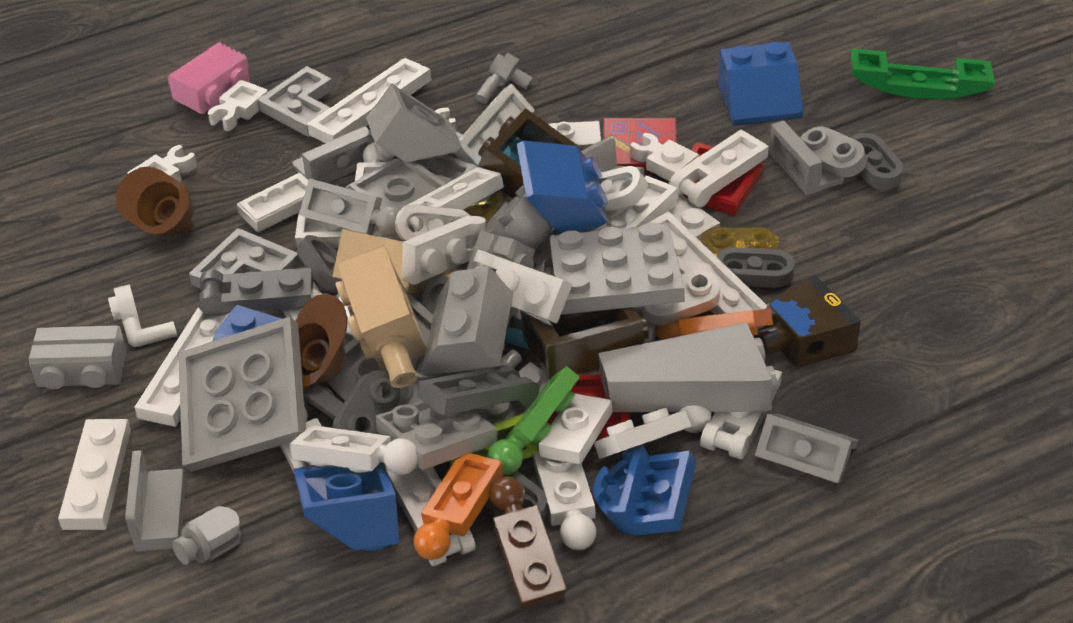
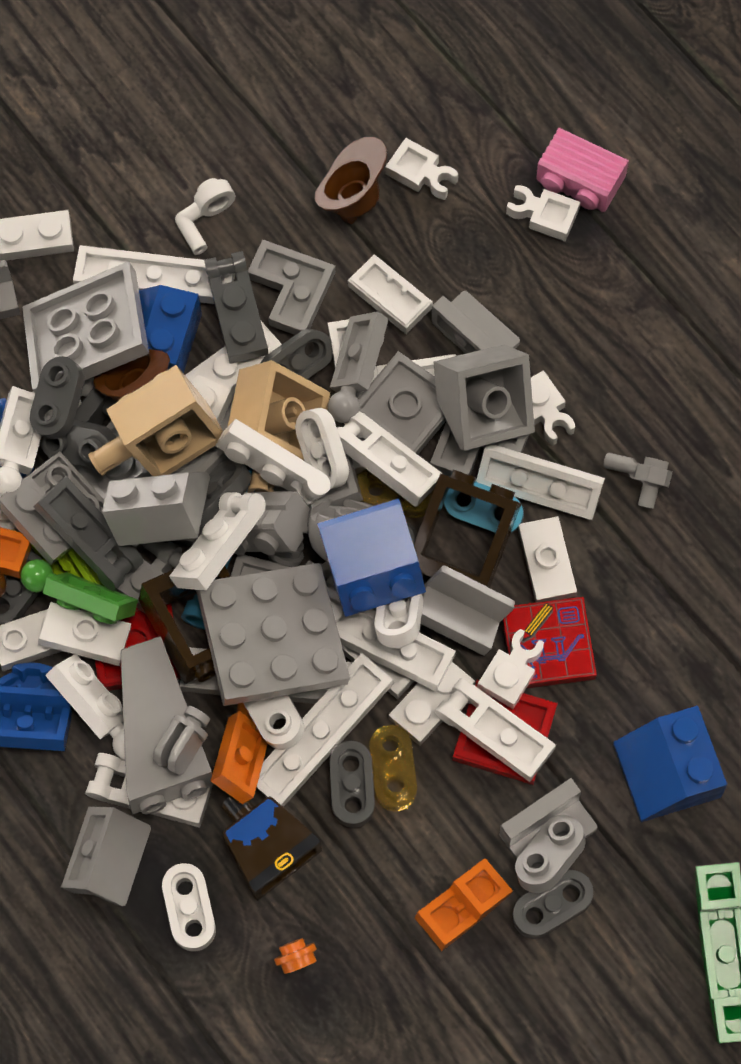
camera: 80 degrees right, 25 degrees up
light grey brick [29,325,126,389] -> none
light grey plate [257,66,333,137] -> none
white plate [307,58,431,143] -> none
none -> dark grey plate [30,356,85,439]
none -> light grey arm [153,706,210,775]
none -> white plate [162,863,216,951]
none -> orange plate [274,938,317,974]
none -> orange slope [414,858,513,951]

